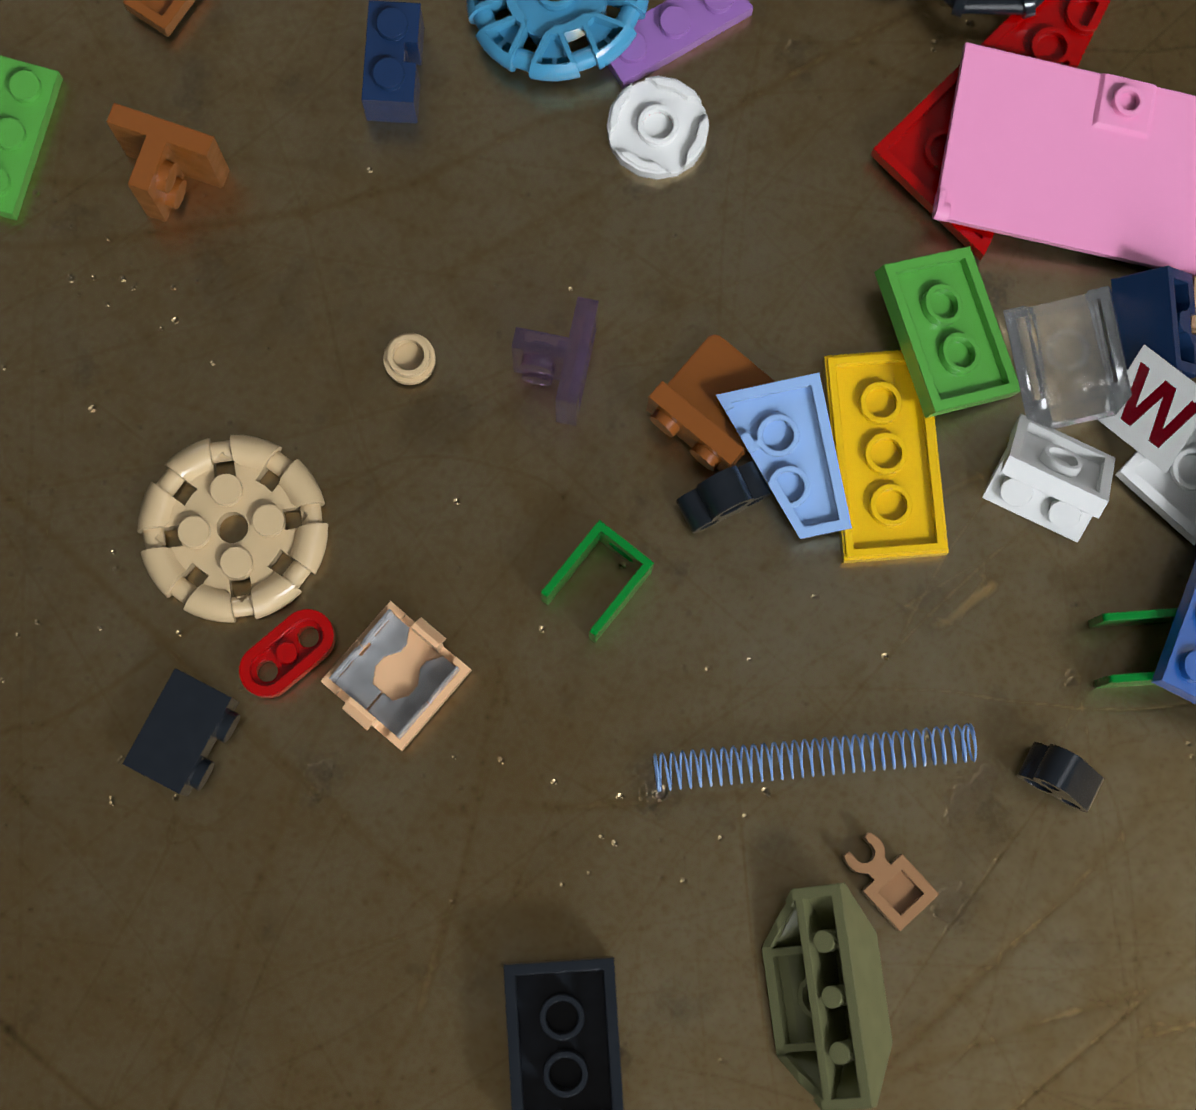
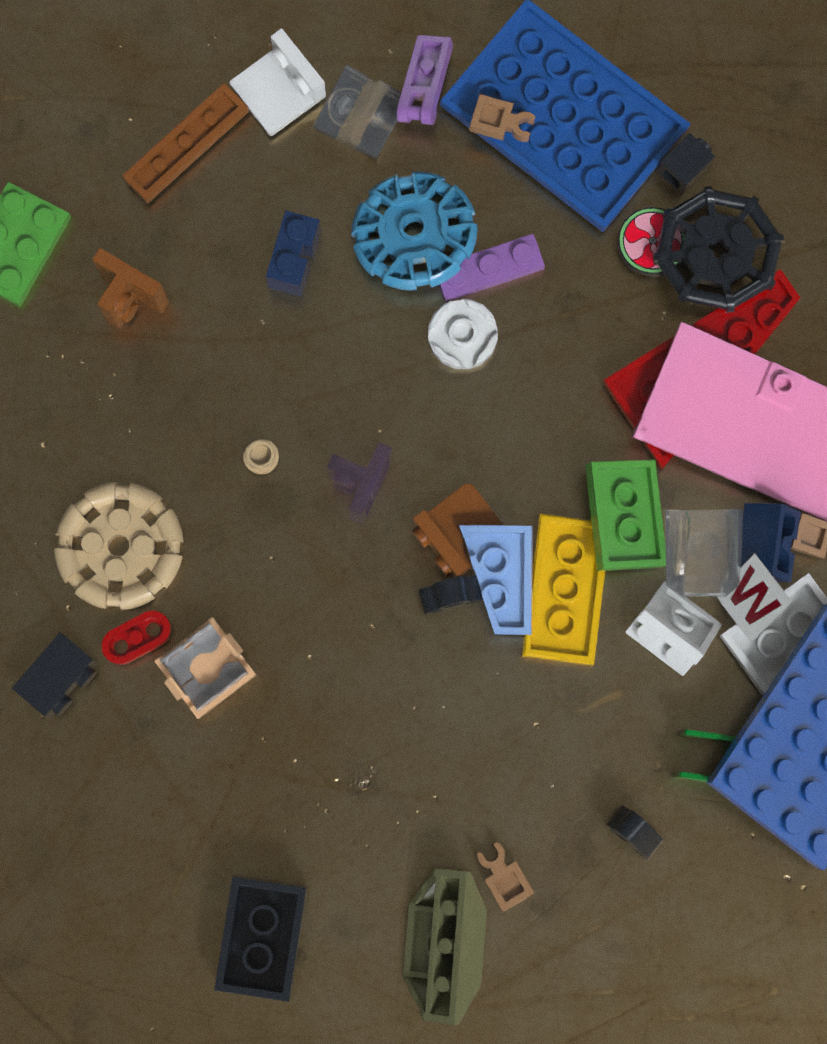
camera: 15 degrees right, 0 degrees up
green piece [541,520,654,643] -> none
light blue piece [653,723,977,792] -> none

